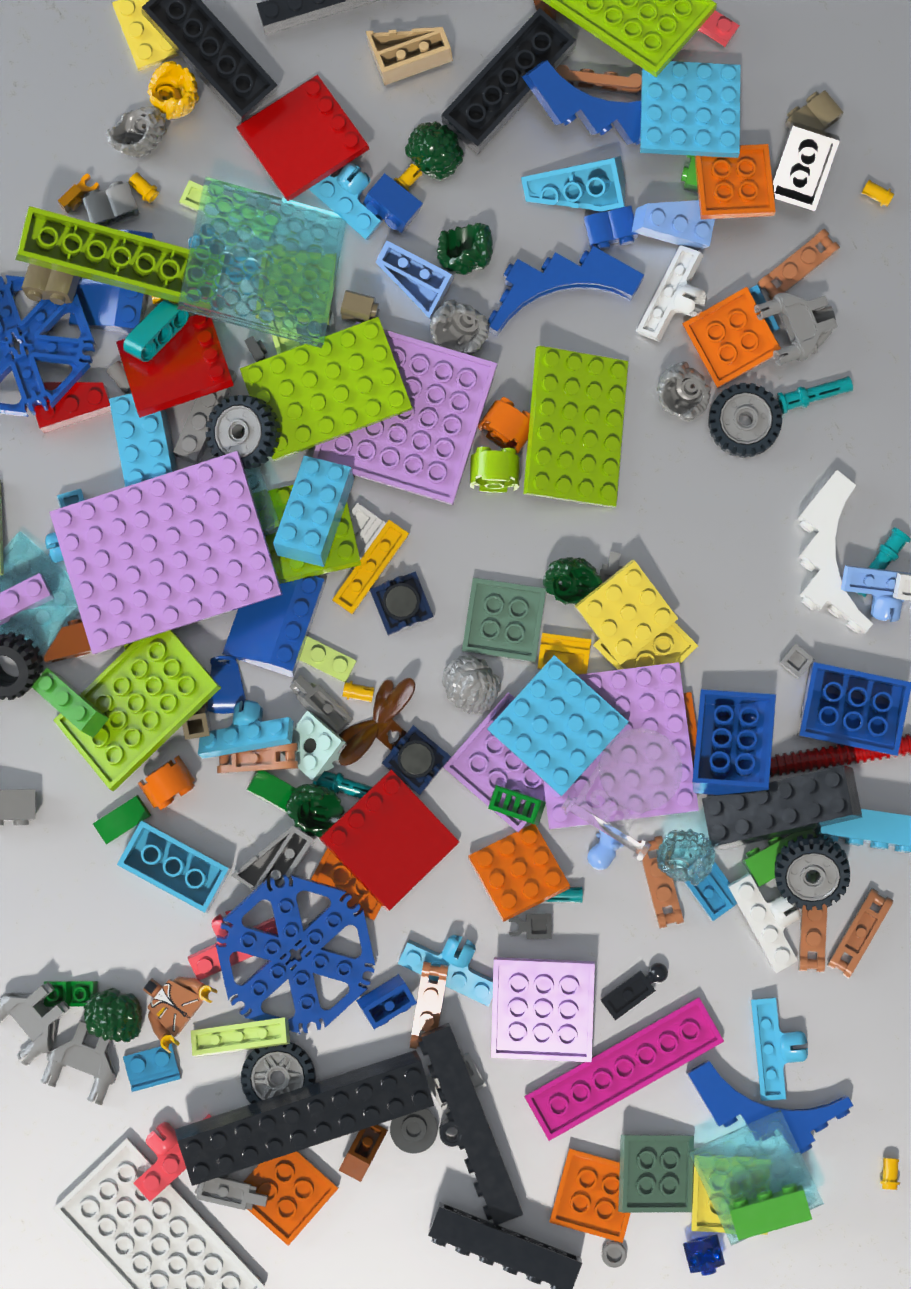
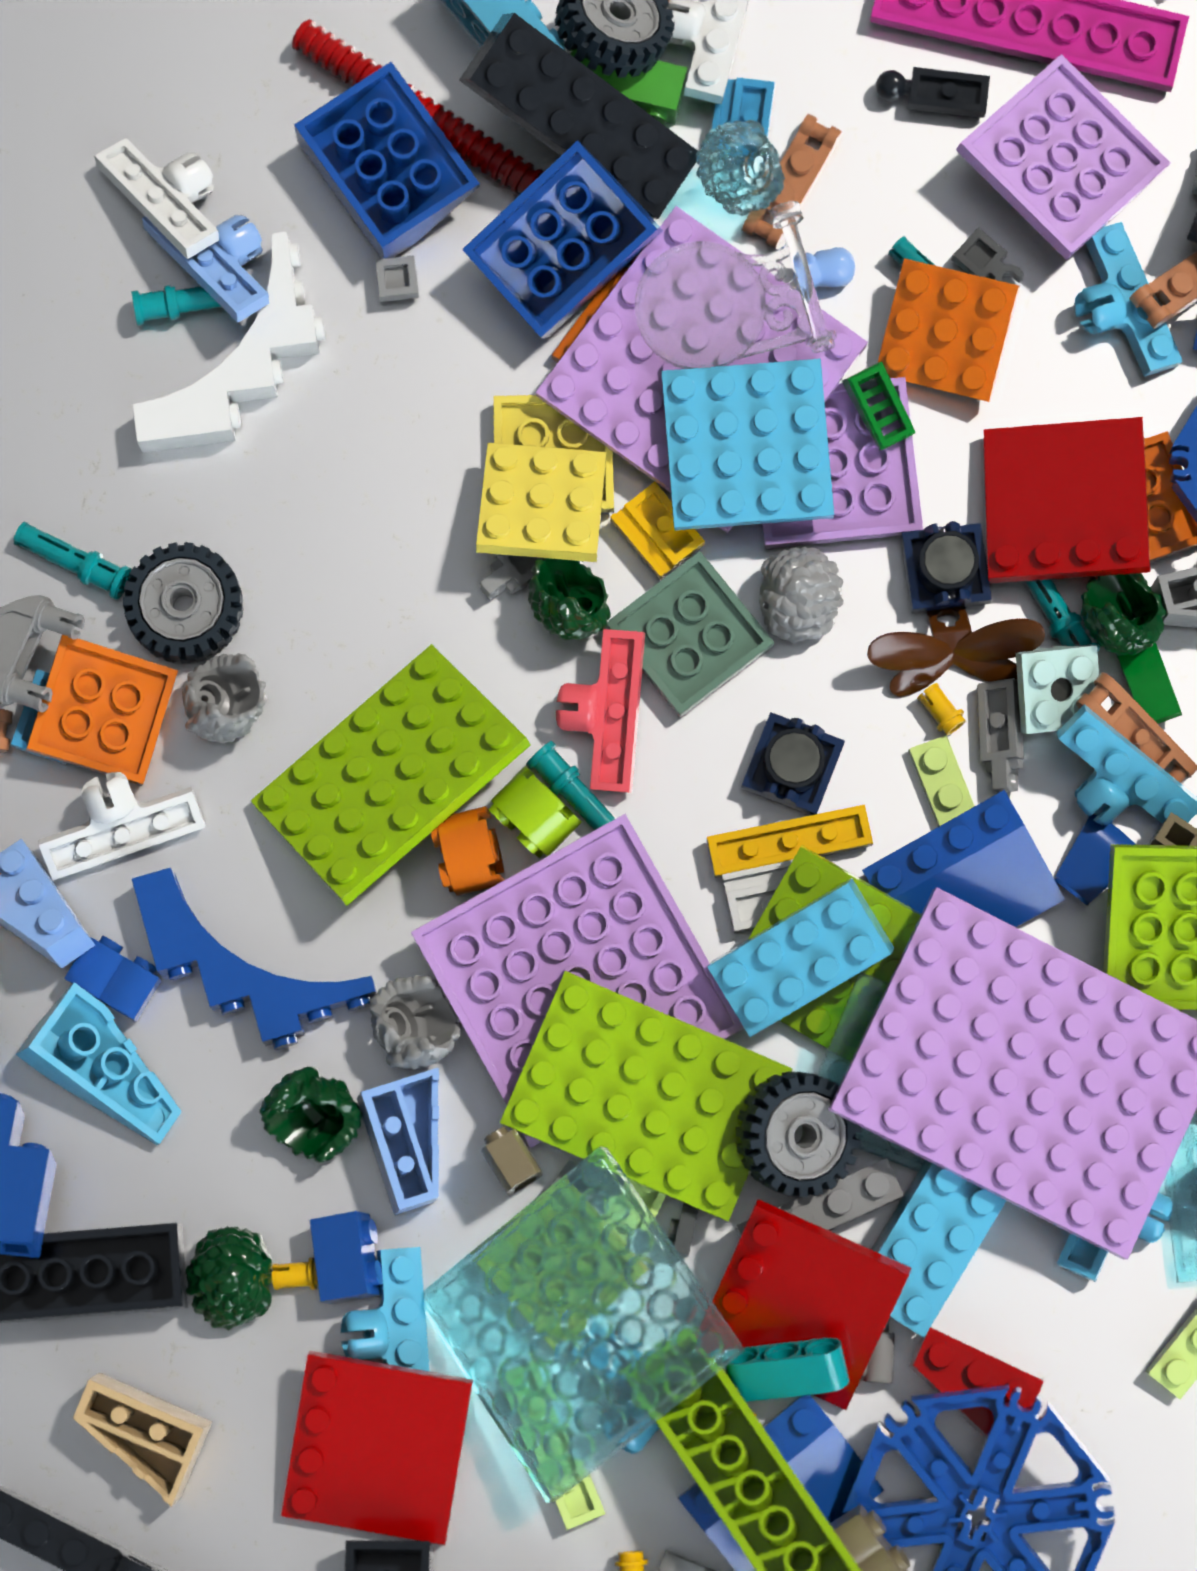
camera: 140 degrees left, 5 degrees down
none -> teal pin [526,741,616,831]
none -> coral plate [556,629,645,793]

